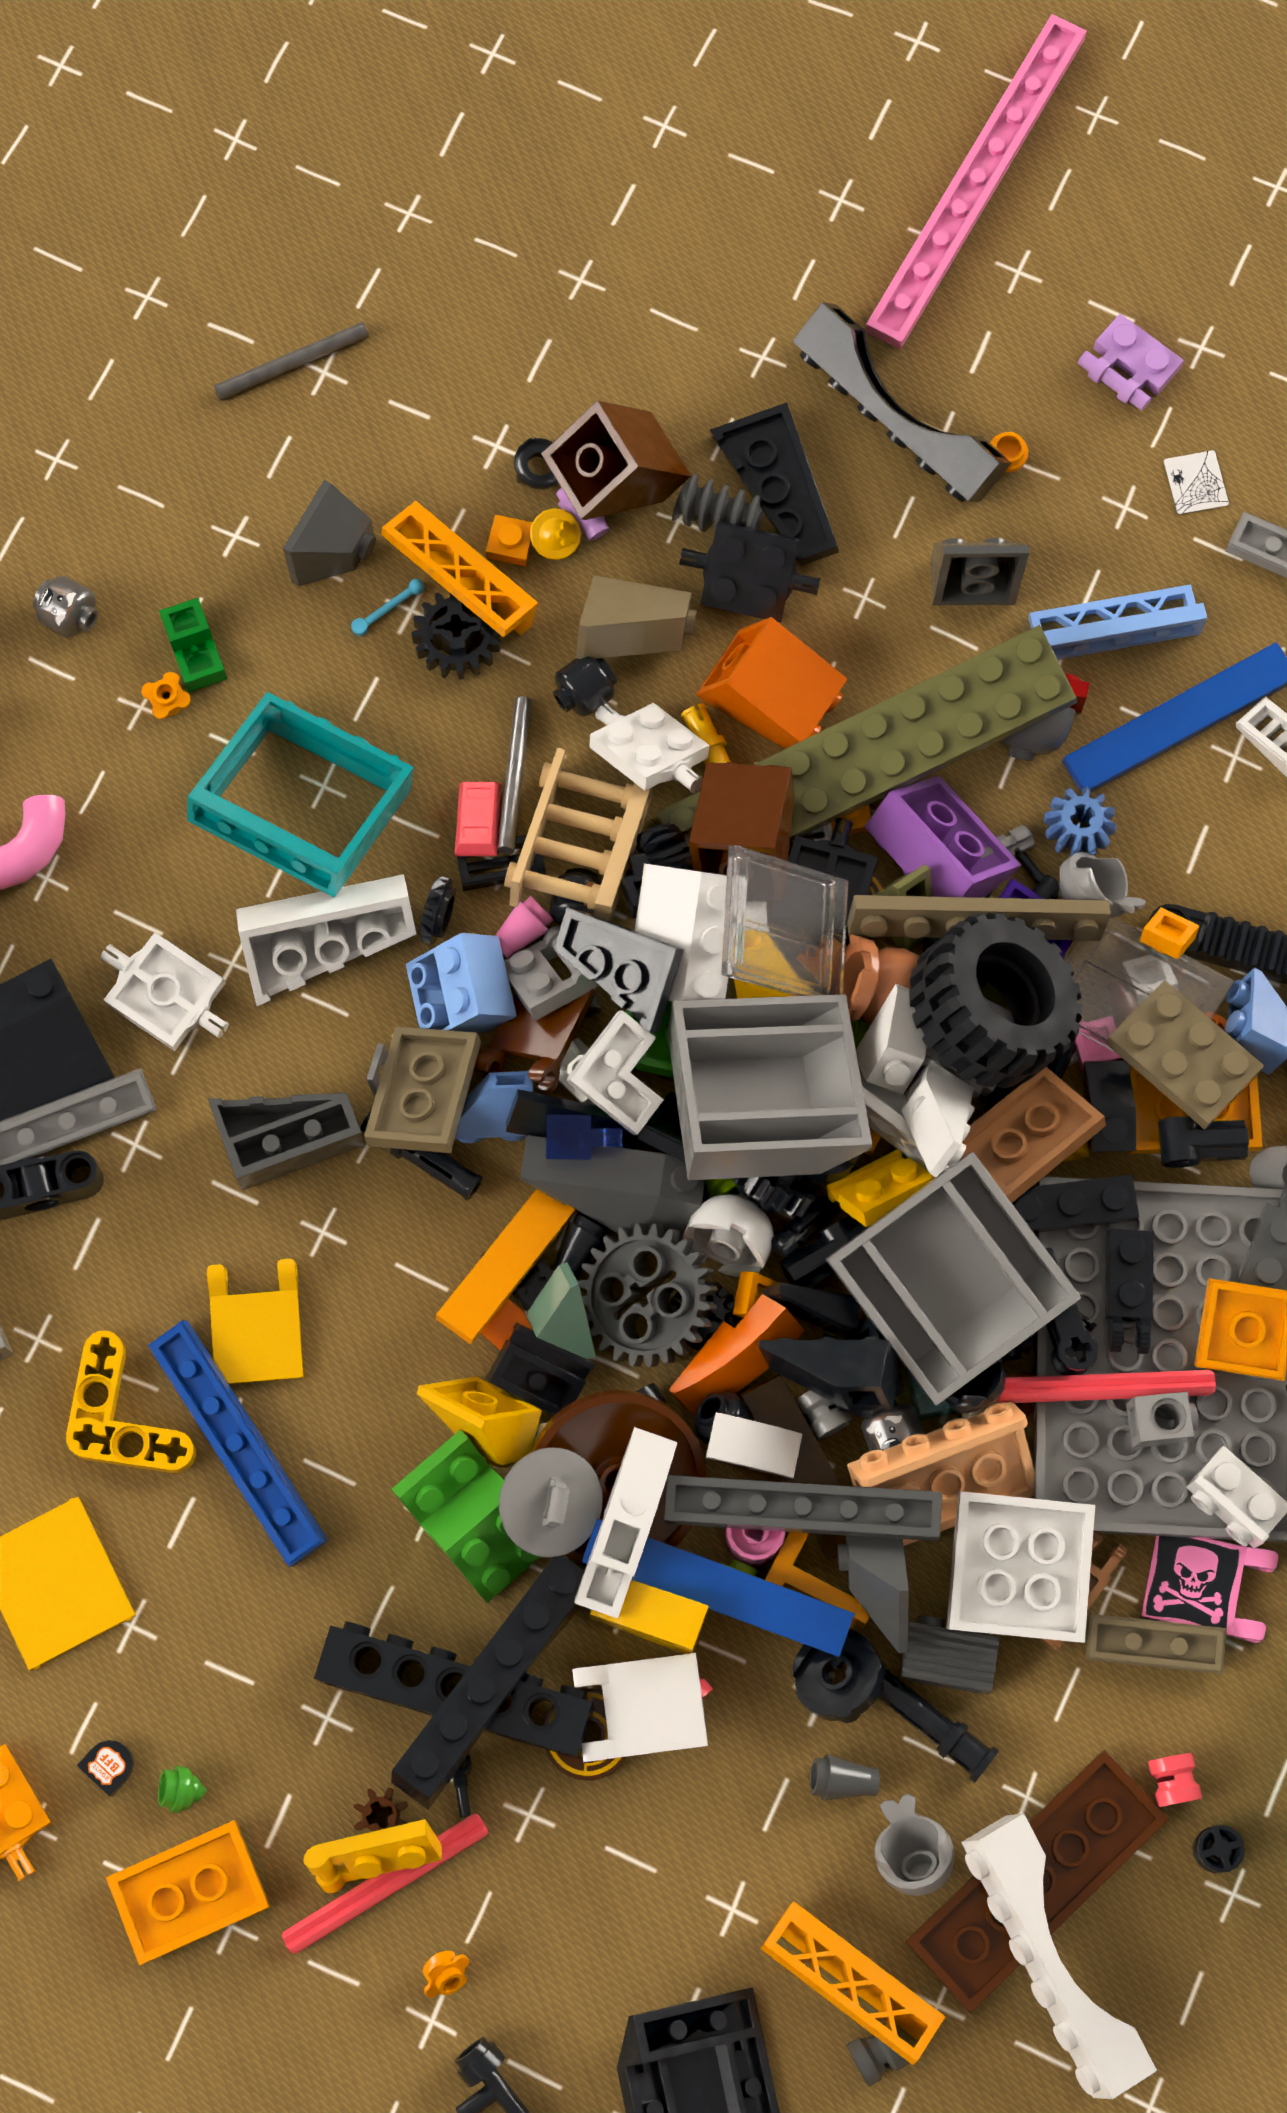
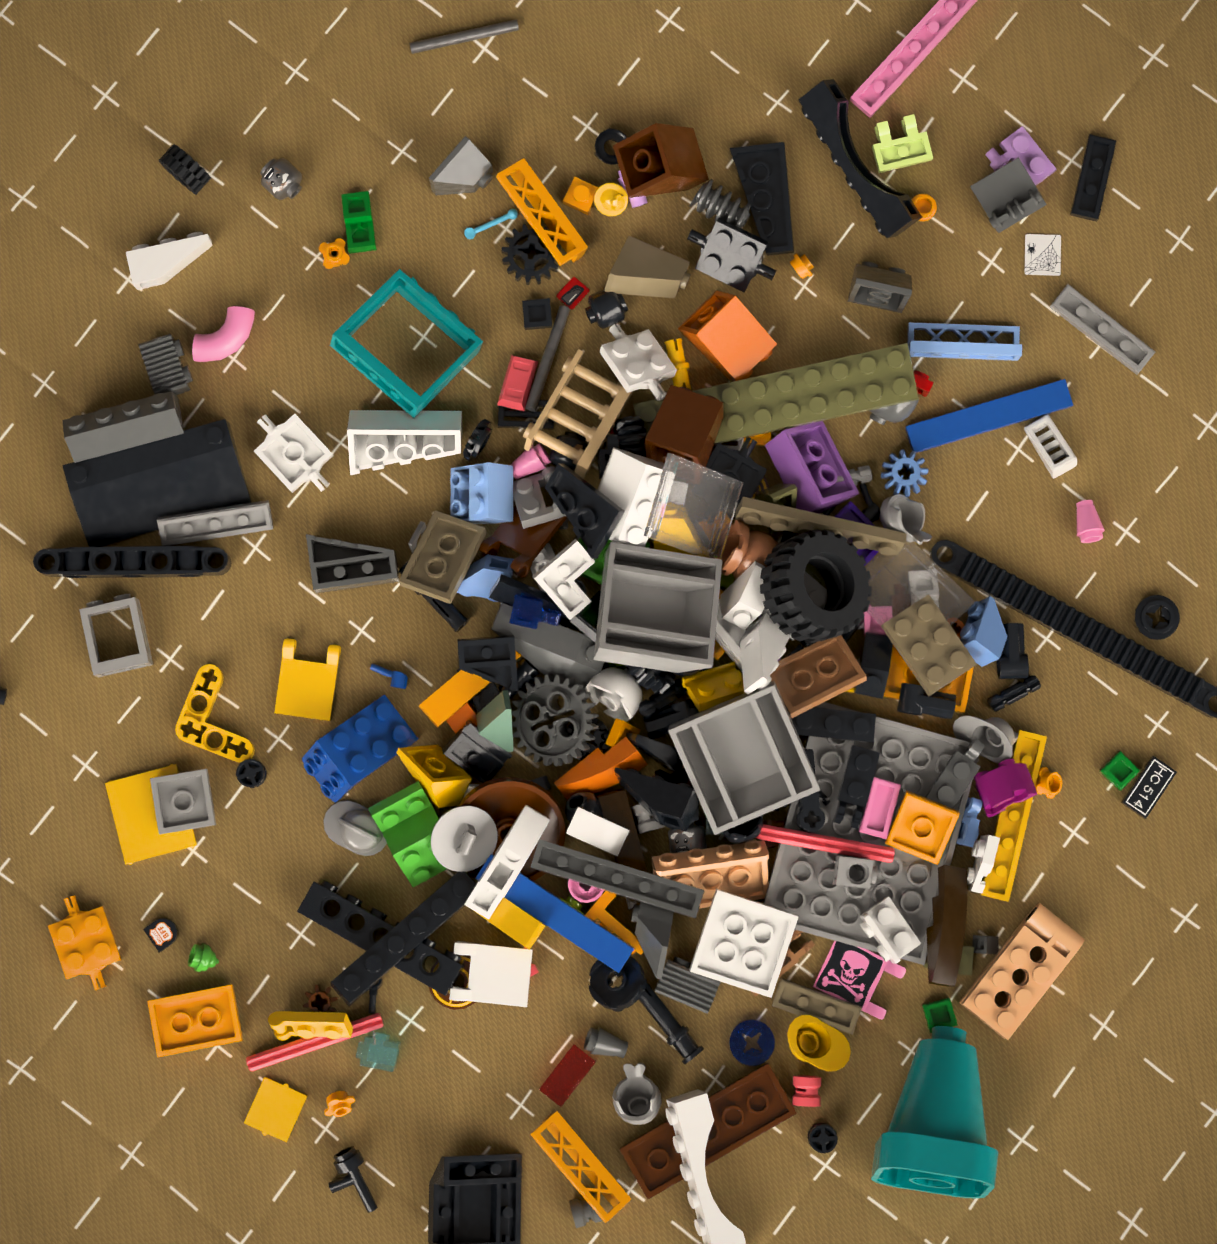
camera: 10 degrees right, 10 degrees up
blue tile [148,1320,329,1567] -> none
light orange plate [1140,907,1199,960] -> none
none -> light grey plate [150,769,216,835]
none -> black wheel [236,759,267,788]
none -> yellow piece [244,1077,308,1142]
none -> blue bracket [302,695,418,803]
none -> light grey piece [324,800,387,856]
none -> clear light blue brick [356,1032,401,1072]
none -> blue hand [370,663,408,689]
none -> black wing [457,635,518,691]
none -> black plate [522,298,552,330]
none -> clear red tile [539,1044,596,1107]
none -> sticker [556,277,589,310]
none -> clear blue gear [729,1020,775,1066]
none -> yellow piece [787,1015,851,1071]
none -> light orange plate [790,253,814,279]
none -> bright pink tile [858,777,901,839]
none -> yellowish green plate [872,114,933,173]
none -> dark grey hinge [970,157,1047,233]
none -> black tile [1070,134,1116,222]

